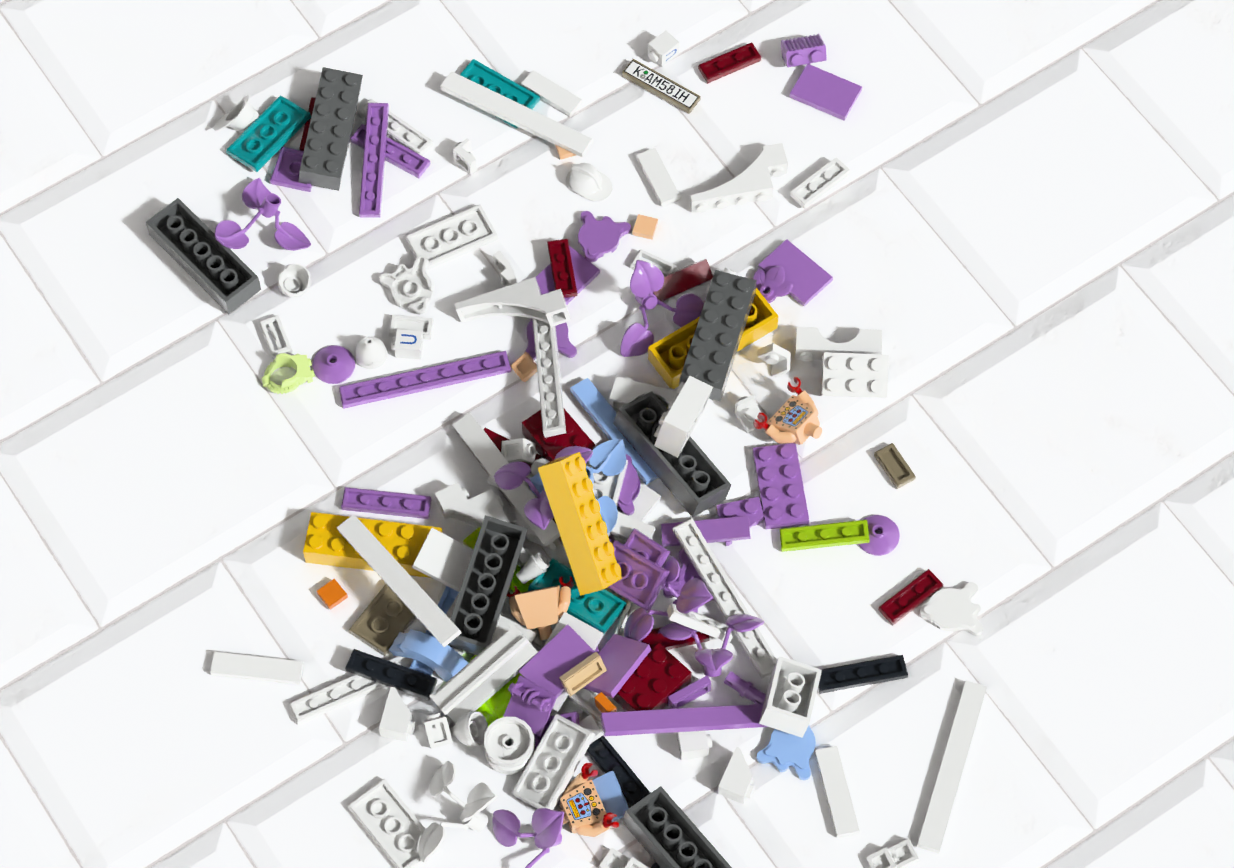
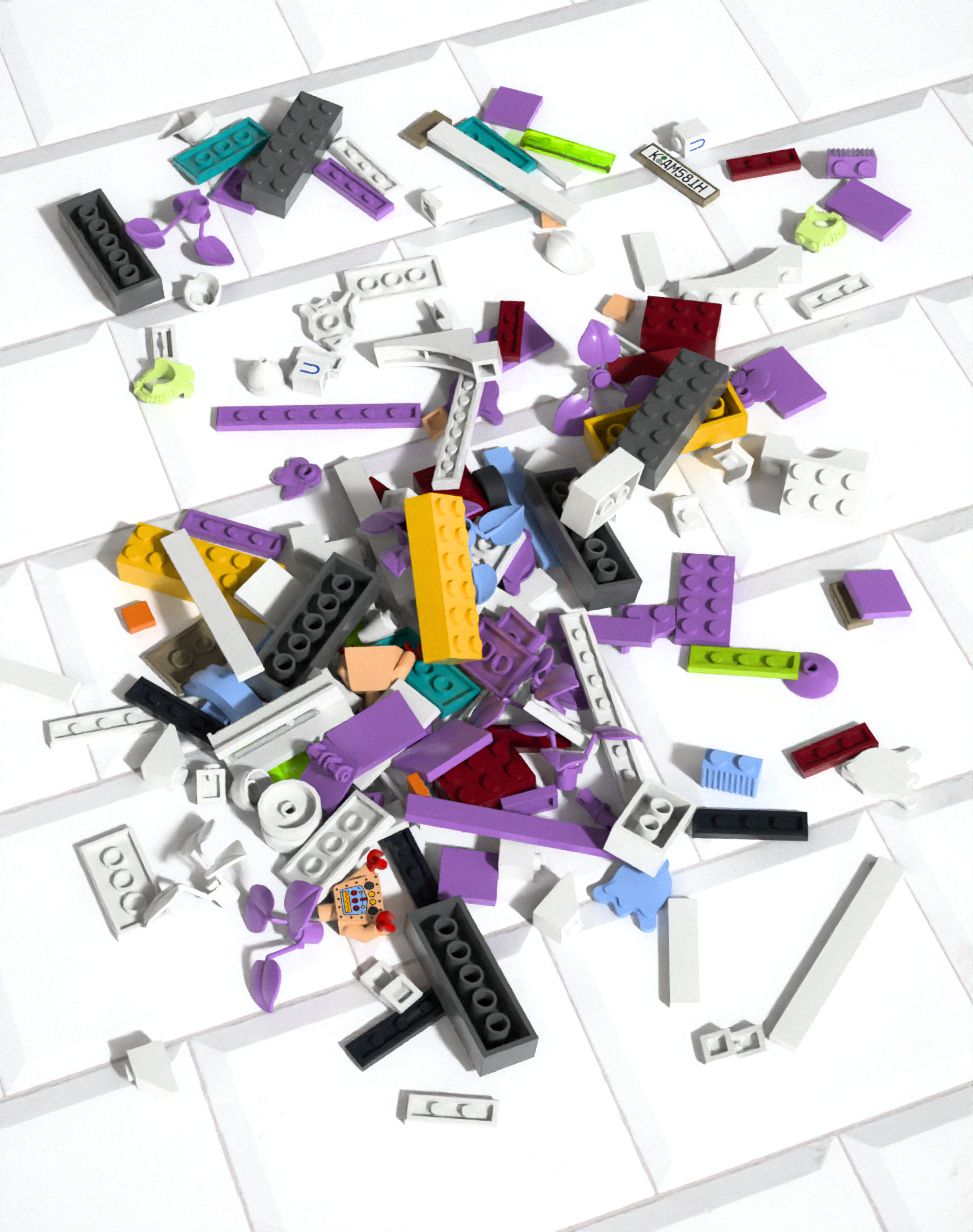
camera: 15 degrees right, 10 degrees down
medium lavender dish [312,345,355,384] -> none
medium lavender tile [359,103,389,218] -> none
tan tile [559,652,607,697] -> none
medium lavender tile [578,211,631,262] -> none
light blue tile [592,771,629,822] -> none
light nougat torso [753,377,822,445] -> none
none -> medium lavender plate [272,457,322,500]
none -> dark tan tile [403,109,453,150]
none -> medium lavender tile [437,846,499,907]
none -> black tyre [471,465,510,511]
none -> medium lavender tile [483,86,543,132]
none -> clear neon green tile [519,128,616,174]
none -> dark red brick [640,295,722,360]
none -> light blue brick [700,747,763,798]
none -> yellowish green piece [794,205,847,253]
none -> medium lavender tile [842,569,913,620]

